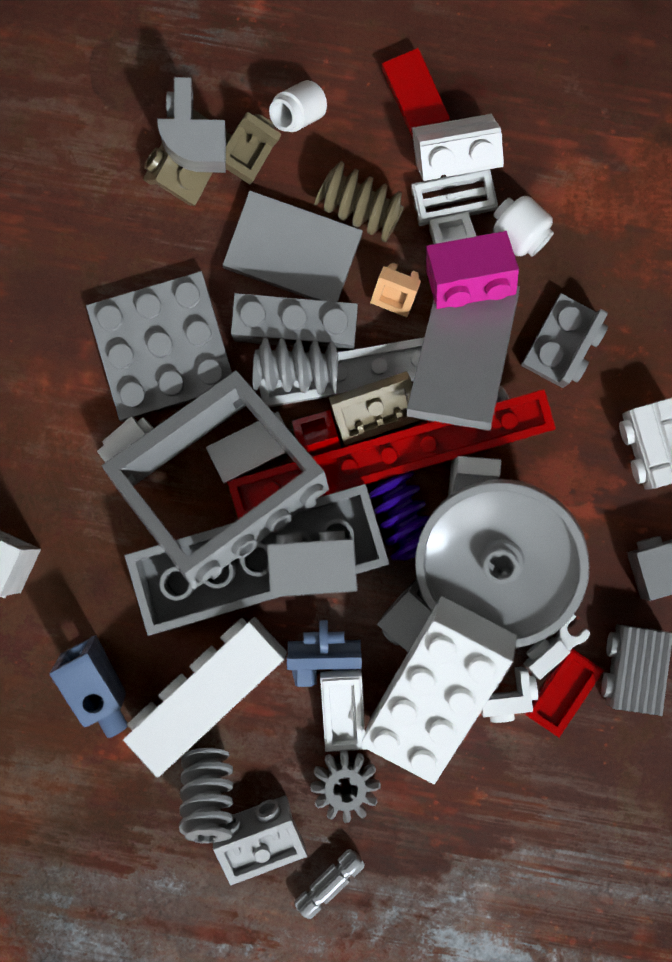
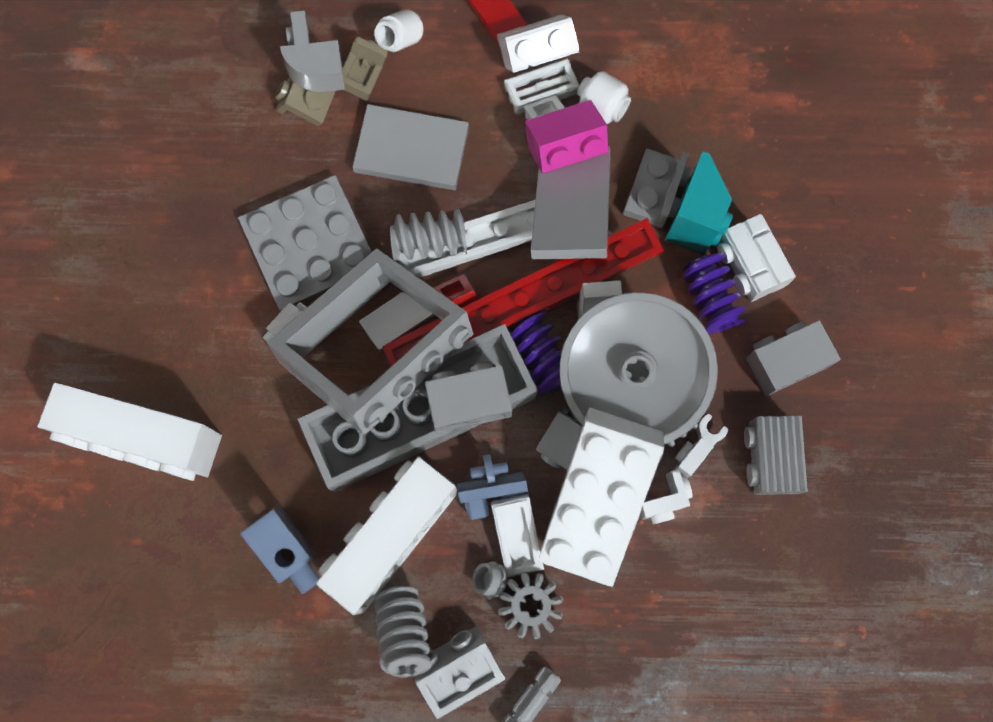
camera: 10 degrees left, 10 degrees down
light grey brick [231,293,358,351] -> none
dark tan piece [314,161,405,242] -> none
dark tan bracket [329,371,422,446] -> none
light nougat tile [370,263,421,317] -> none
red tile [524,649,604,738] -> none
none -> light grey plate [472,561,507,600]
none -> teal slope [665,151,733,255]
none -> dark purple piece [683,253,746,335]

